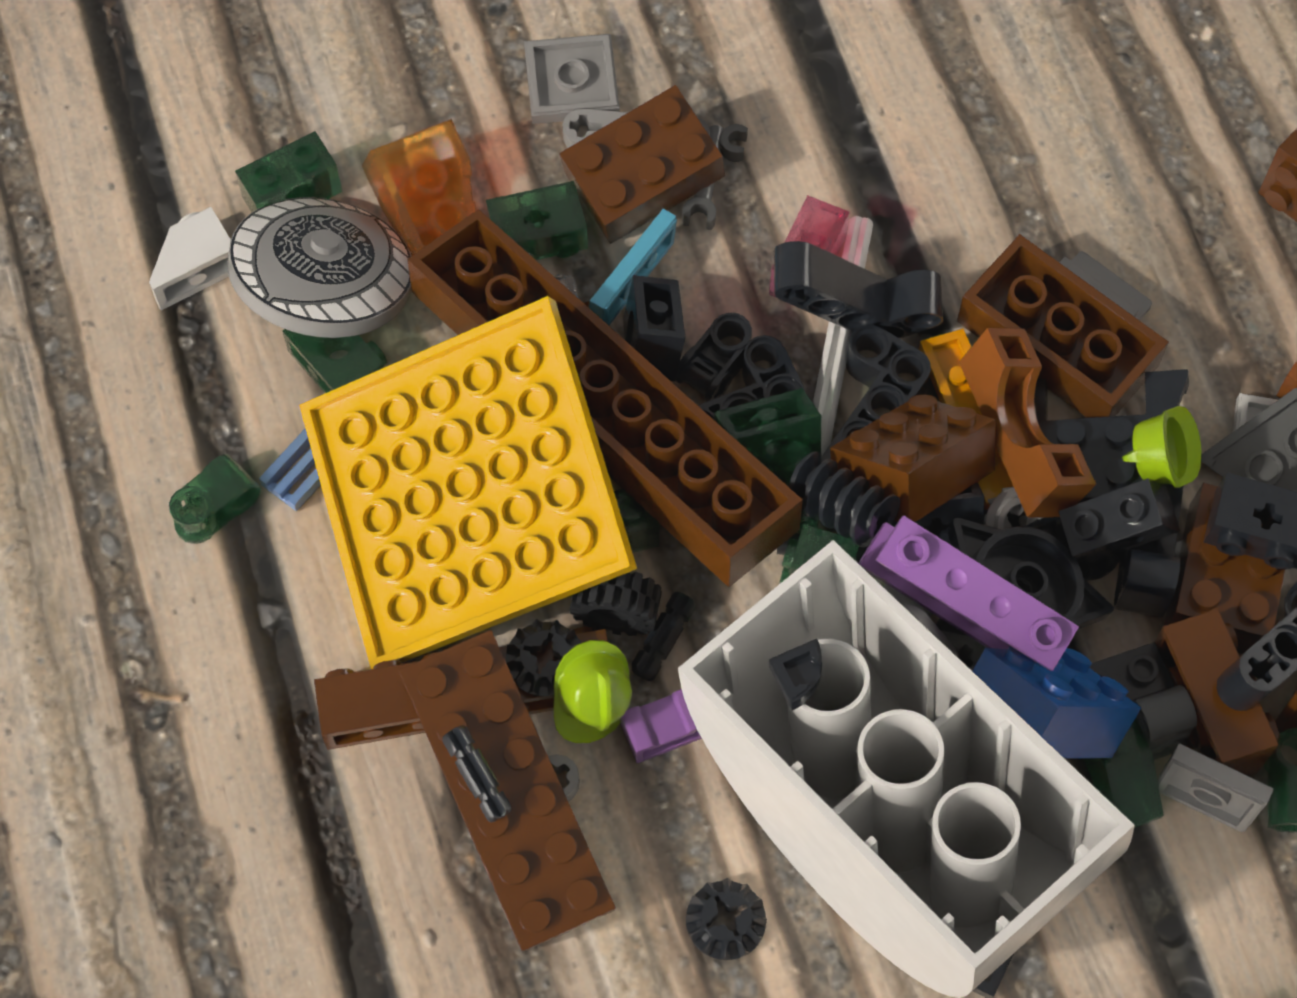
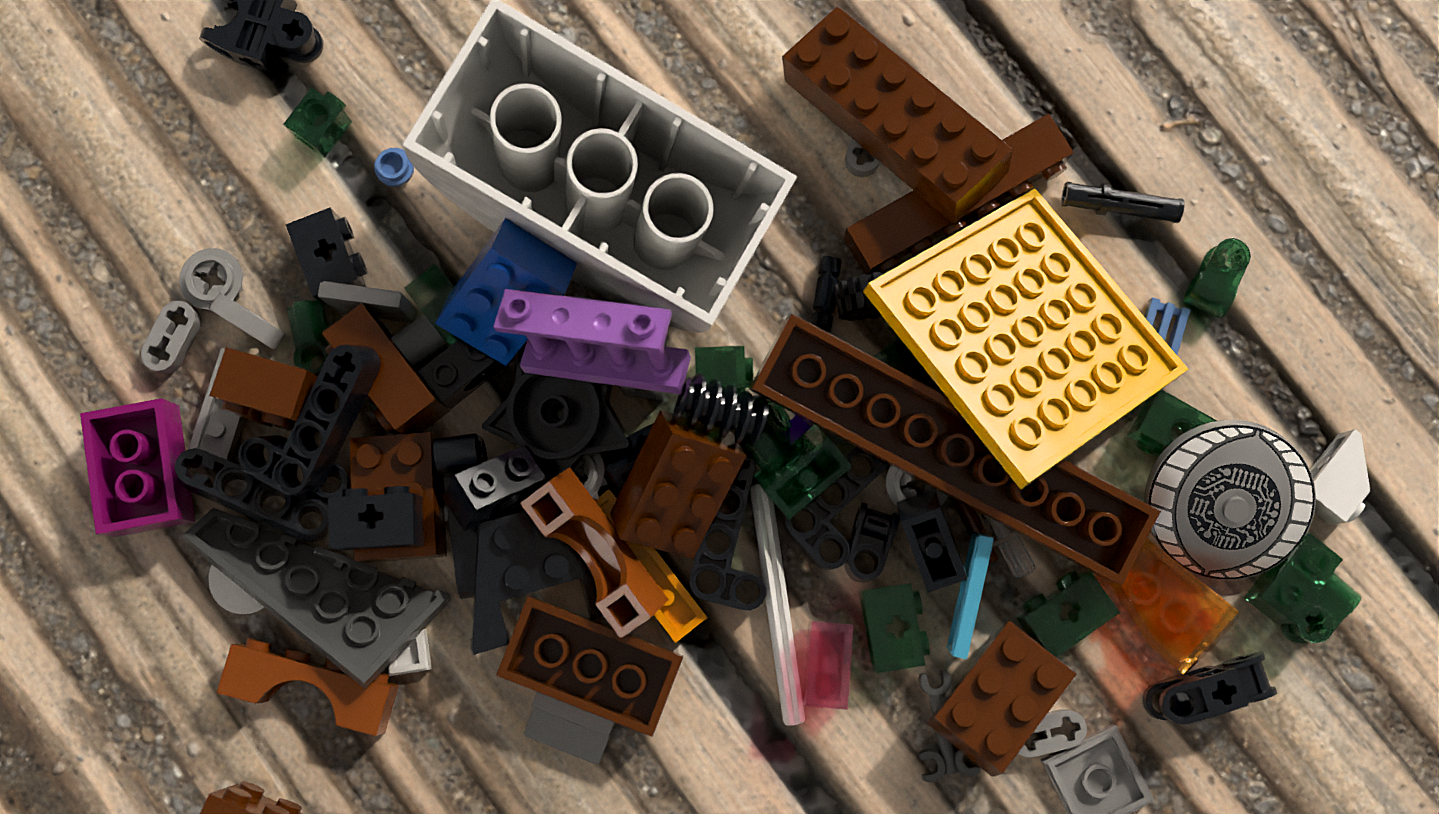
camera: 160 degrees right, 15 degrees up
black axle [442,725,512,822] -> none
black gear [506,619,581,697] -> none
lime piece [553,640,632,743] -> none
medium lavender piece [620,689,702,763] -> none
black gear [686,878,767,960] -> none
black tile [769,638,822,711] -> none
black beam [774,241,943,339] -> none
lime piece [1122,406,1202,488] -> none
none -> black brick [285,207,368,305]
none -> medium blue plate [374,148,414,187]
none -> clear green brick [858,583,930,673]
none -> black pin [1061,181,1184,223]
none -> black piece [1142,652,1277,725]
none -> clear green piece [1280,567,1361,644]

